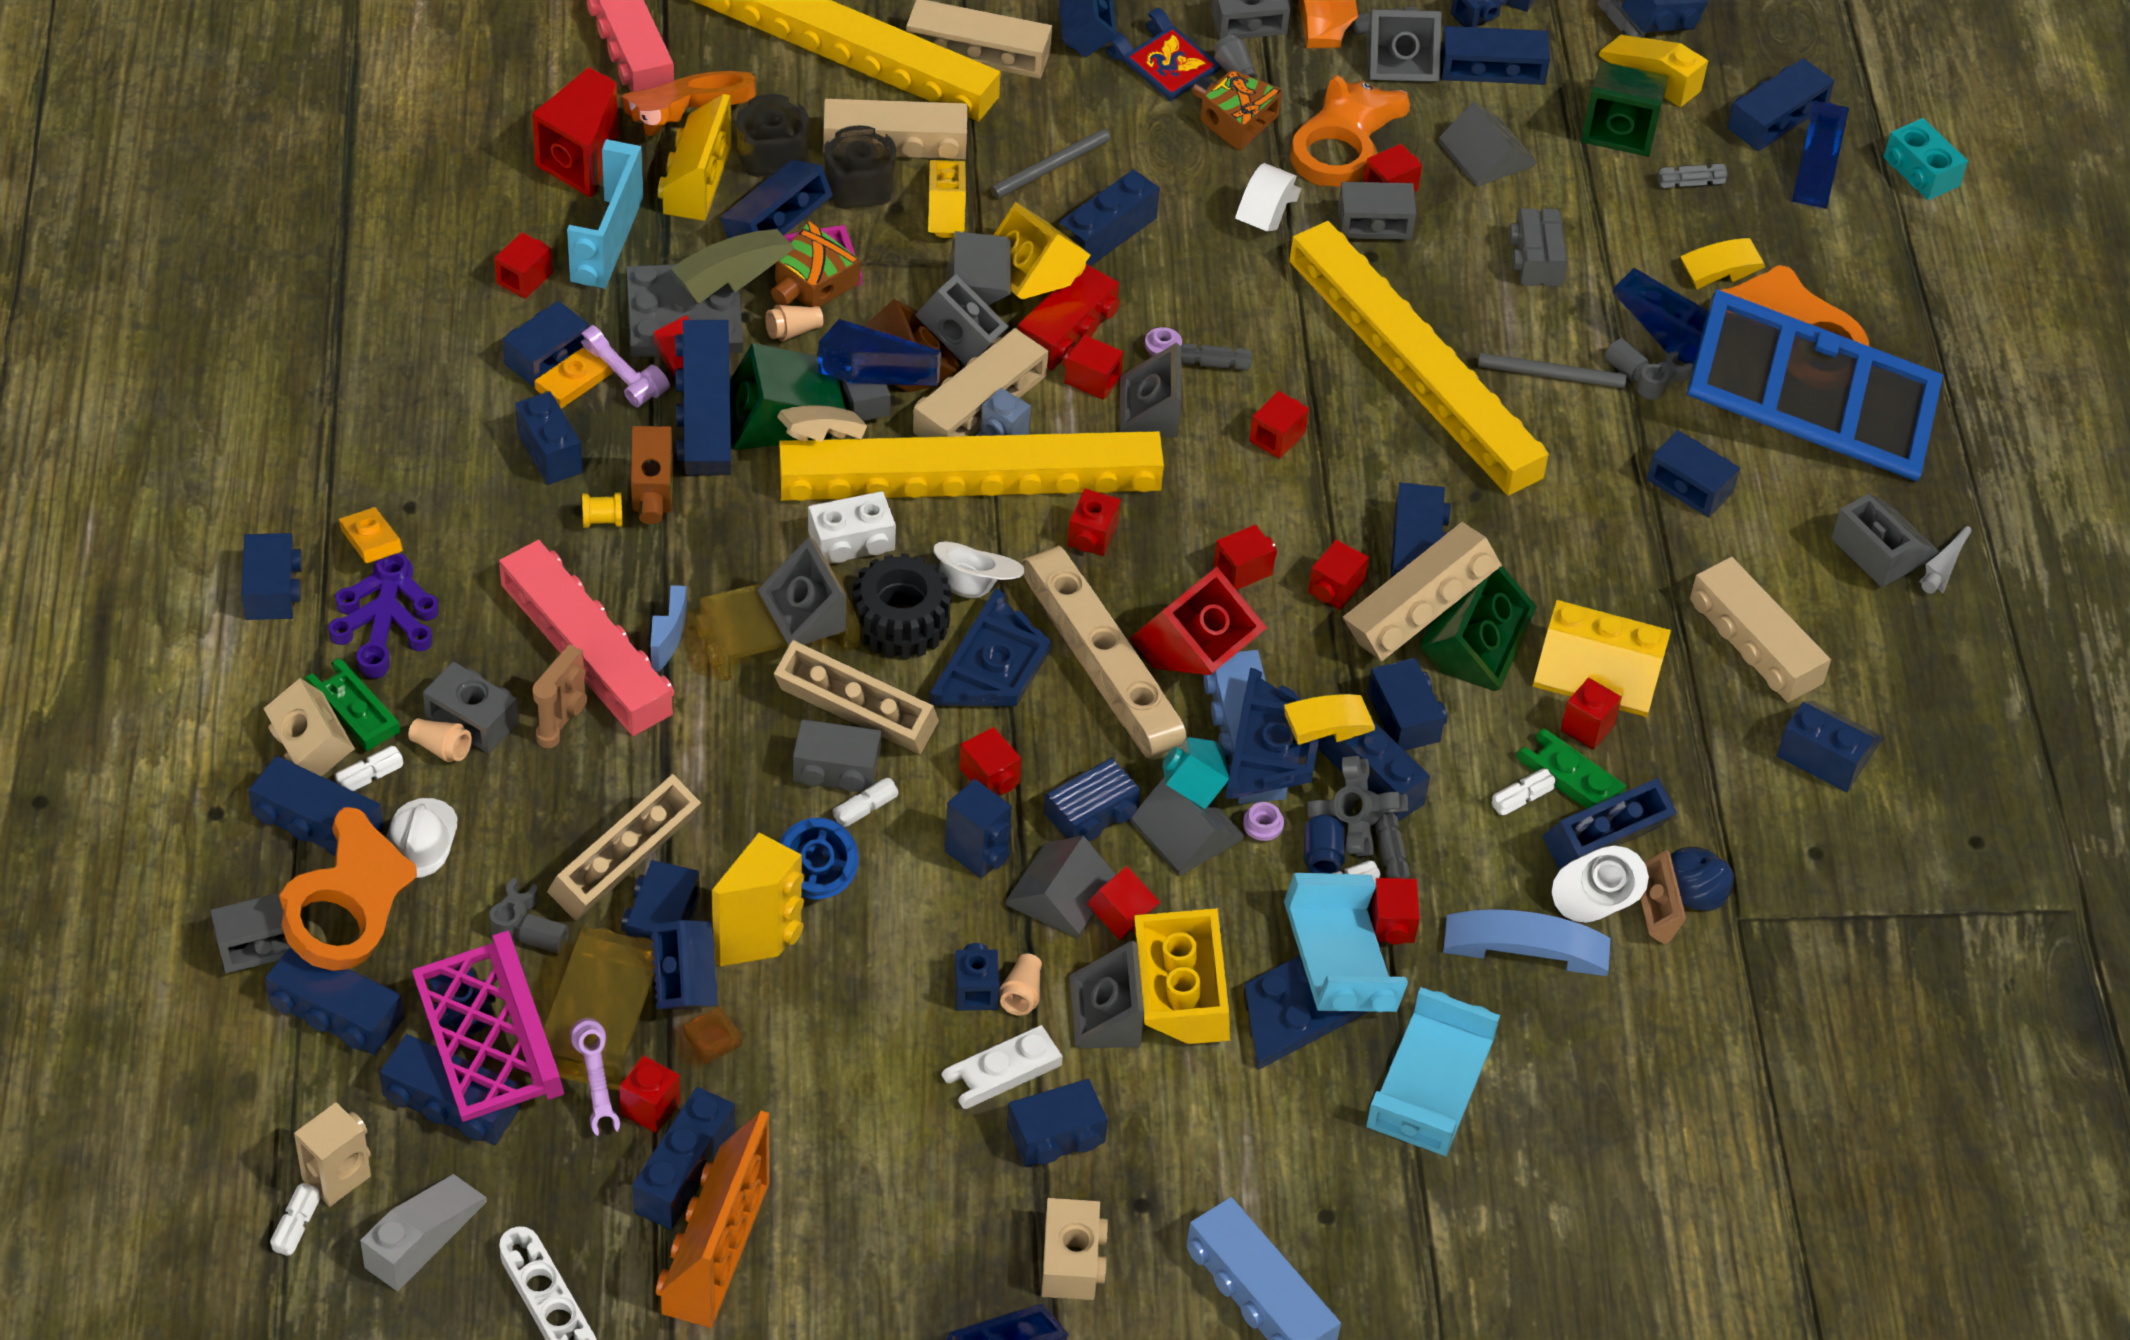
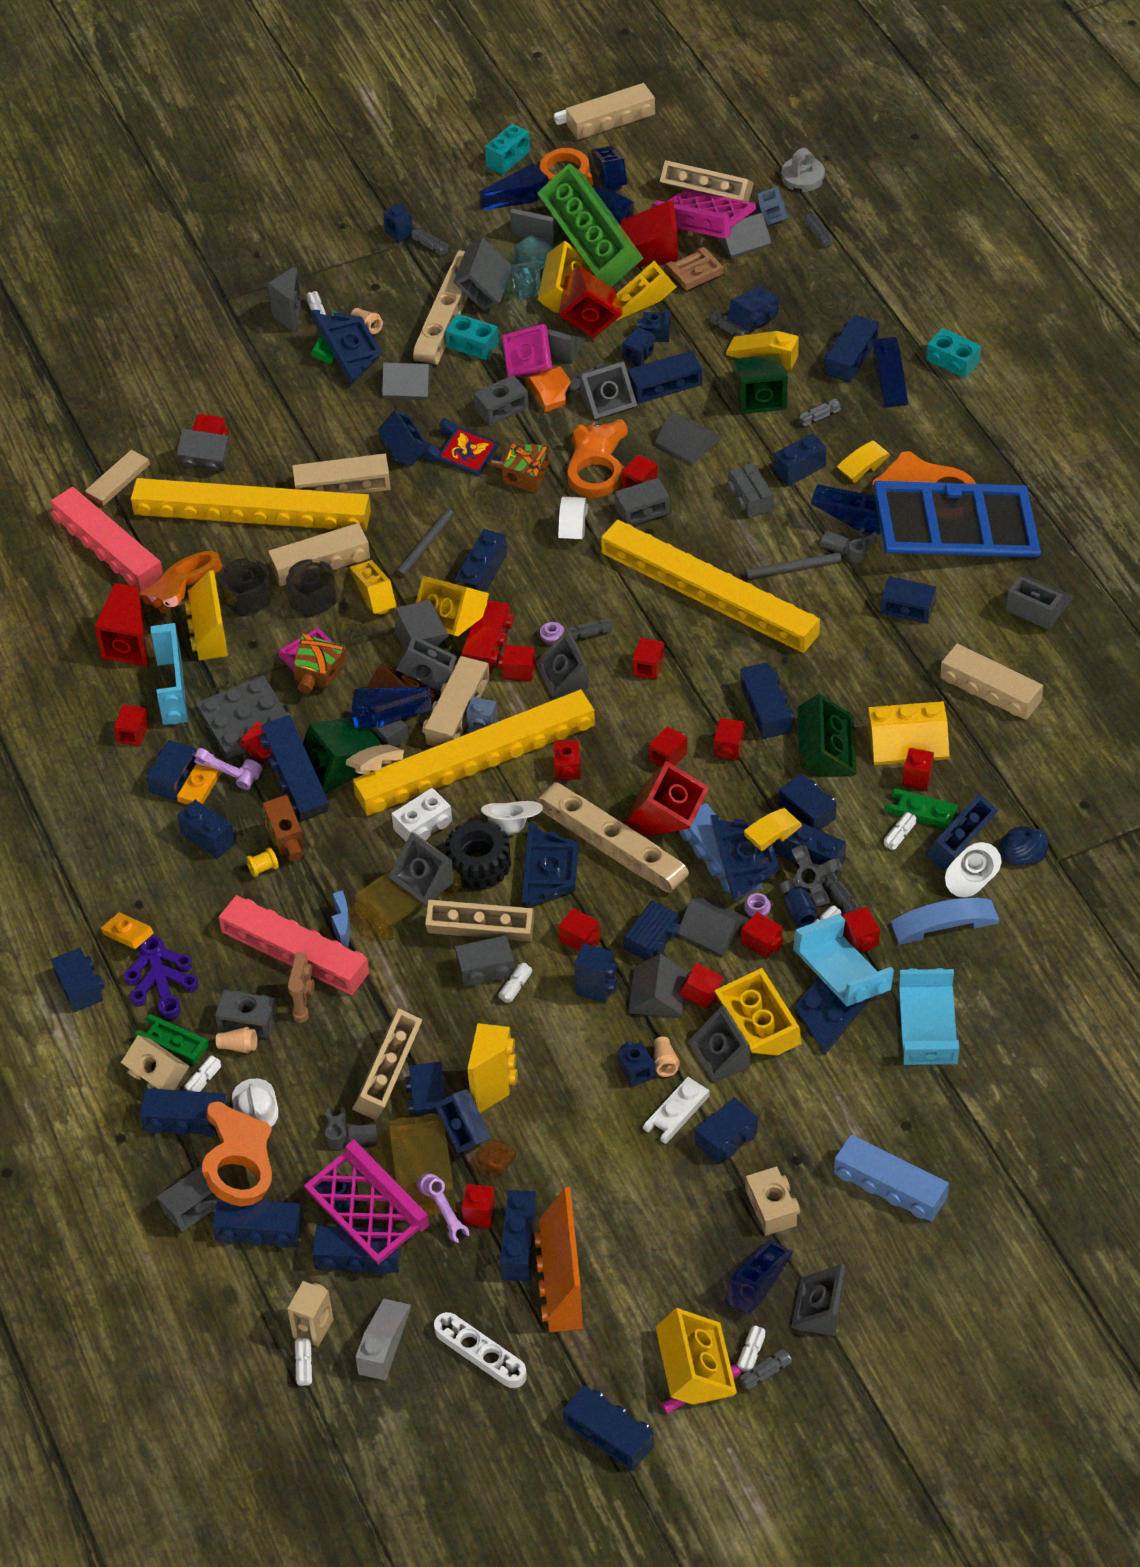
camera: 15 degrees left, 0 degrees up
olive slope [671,229,795,304] -> none
dark blue brick [720,160,833,239] -> none
light nougat cone [765,305,823,342] -> none
blue cone [779,818,859,899] -> none
teal slope [1163,737,1229,809] -> none
dark grey cone [1213,35,1258,79] -> none
tan brick [1343,522,1502,661] -> none
medium nougat slope [1640,850,1686,945] -> none
dark blue slope [1777,701,1883,792] -> none
light grey piece [1919,526,1971,594] -> none
none -> red brick [741,912,784,959]
none -> dark blue brick [774,433,826,486]

